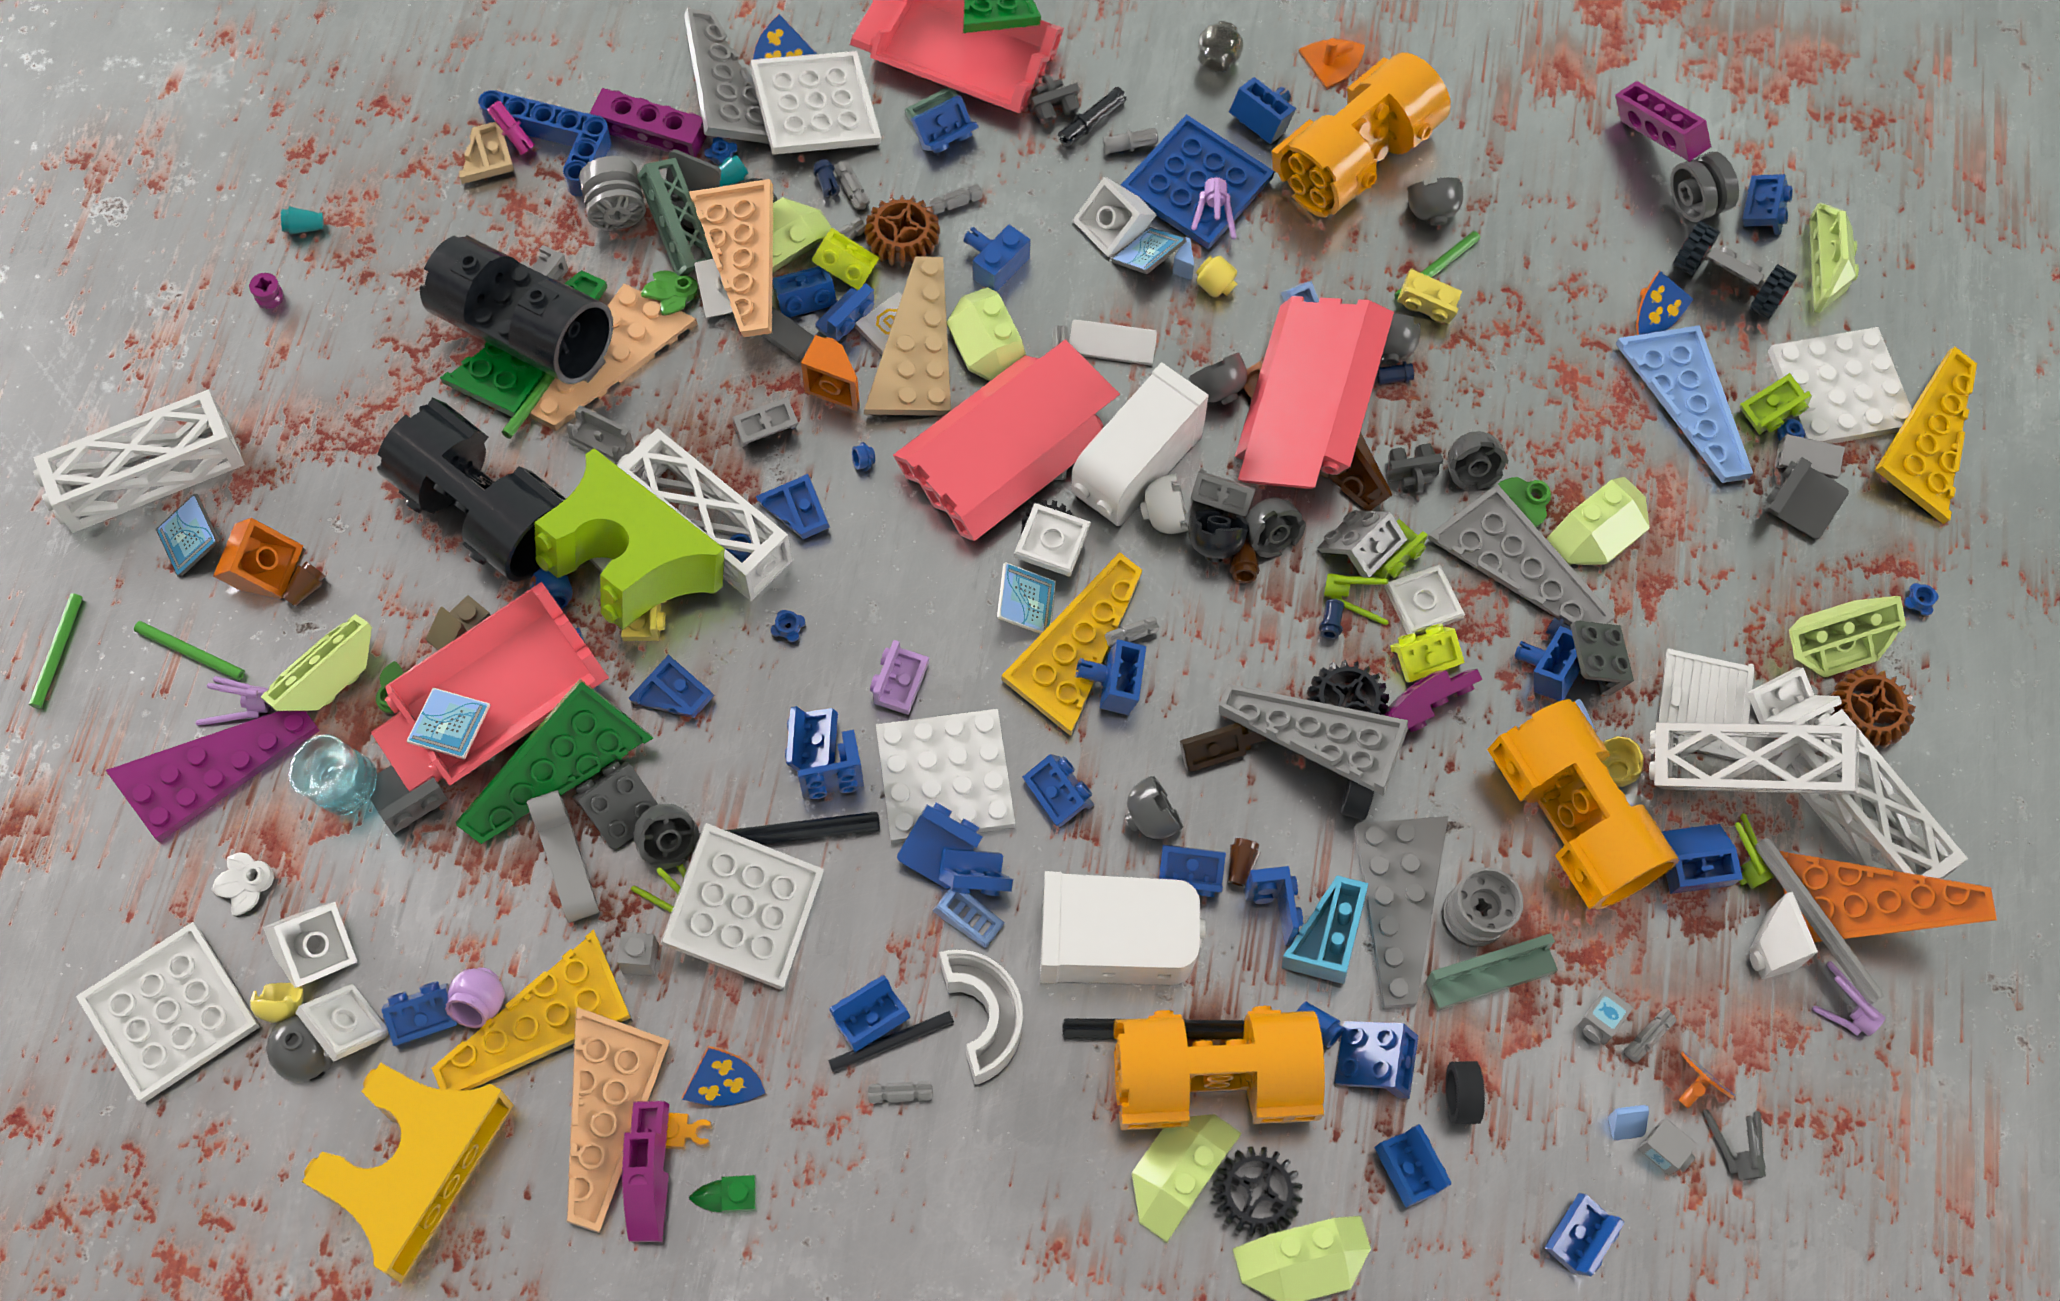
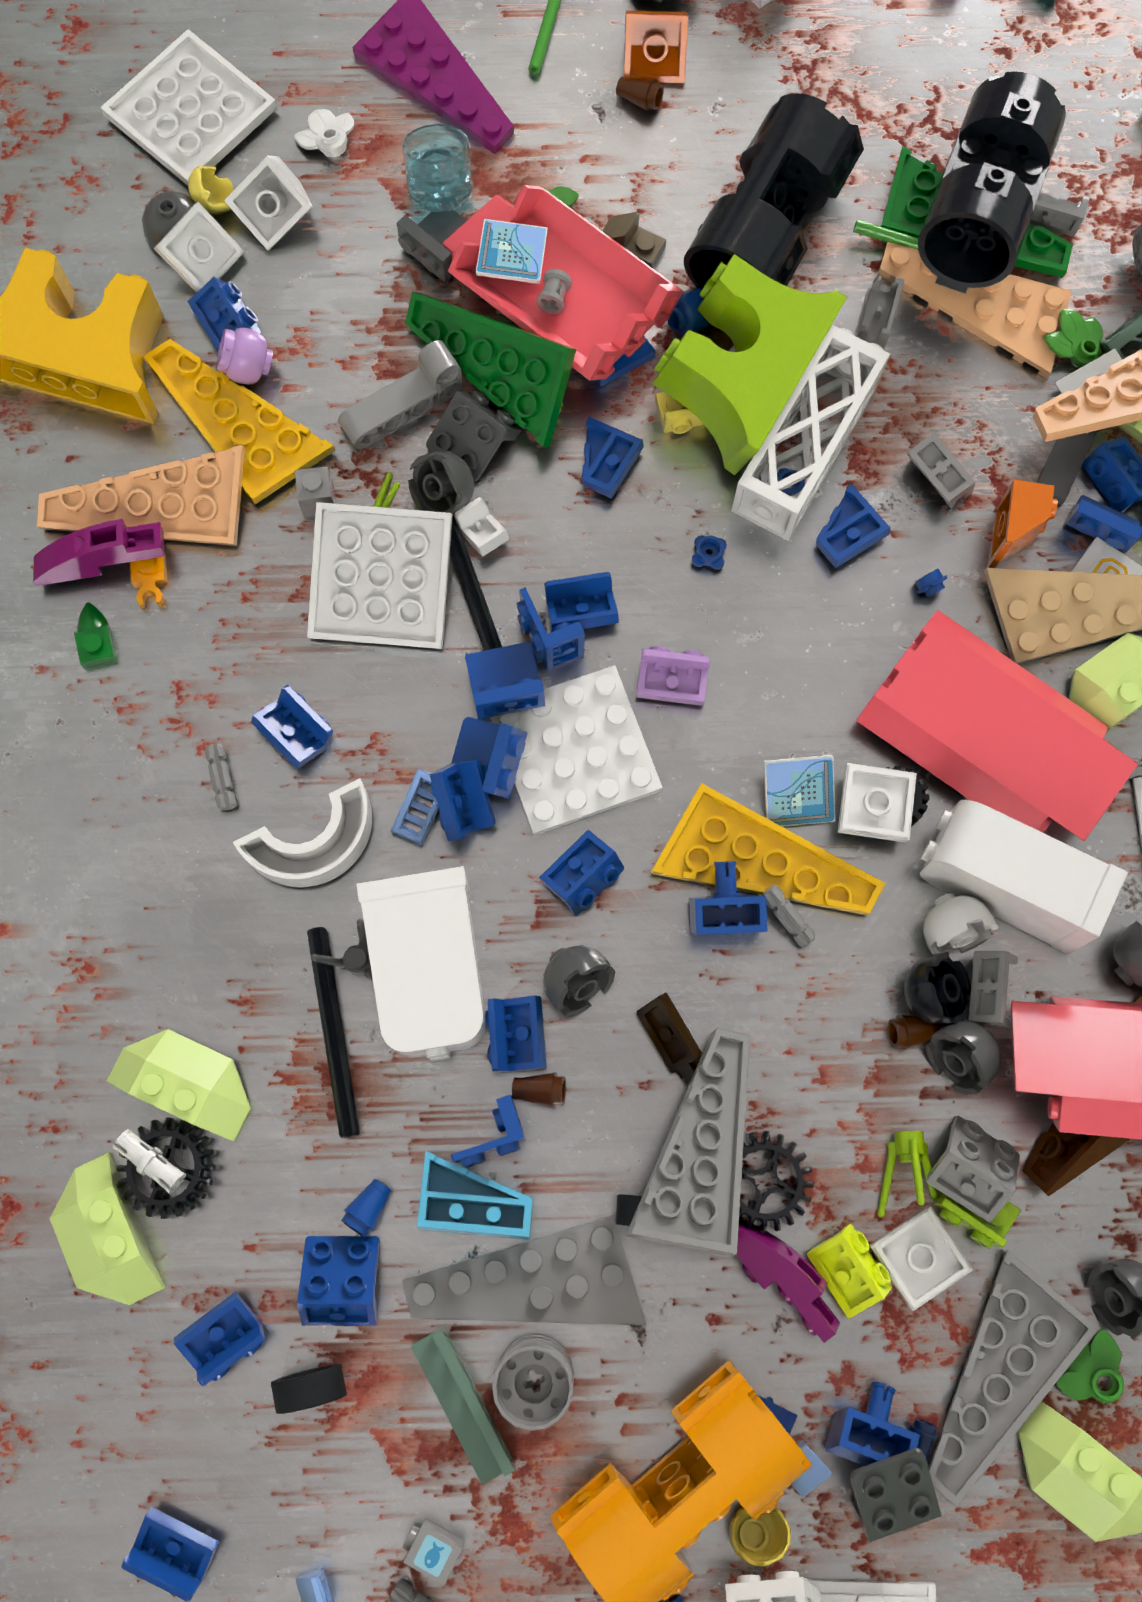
camera: 80 degrees right, 10 degrees up
lavender plant [195,676,270,726] -> none
yellowish green wedge [261,614,372,711] -> none
blue shield [682,1046,766,1106] -> none
black bar [828,1011,954,1072] -> none
light orange cylinder [1114,1006,1325,1130] -> none
dark blue pin [1319,599,1344,639] -> none
dark grey hips [1386,443,1443,493] -> none
none -> white pin [113,1129,186,1194]
none -> dark grey plant [311,919,372,979]
none -> white bracket [454,497,510,557]
none -> blue bracket [465,642,545,720]
none -> light grey bush [536,269,572,314]

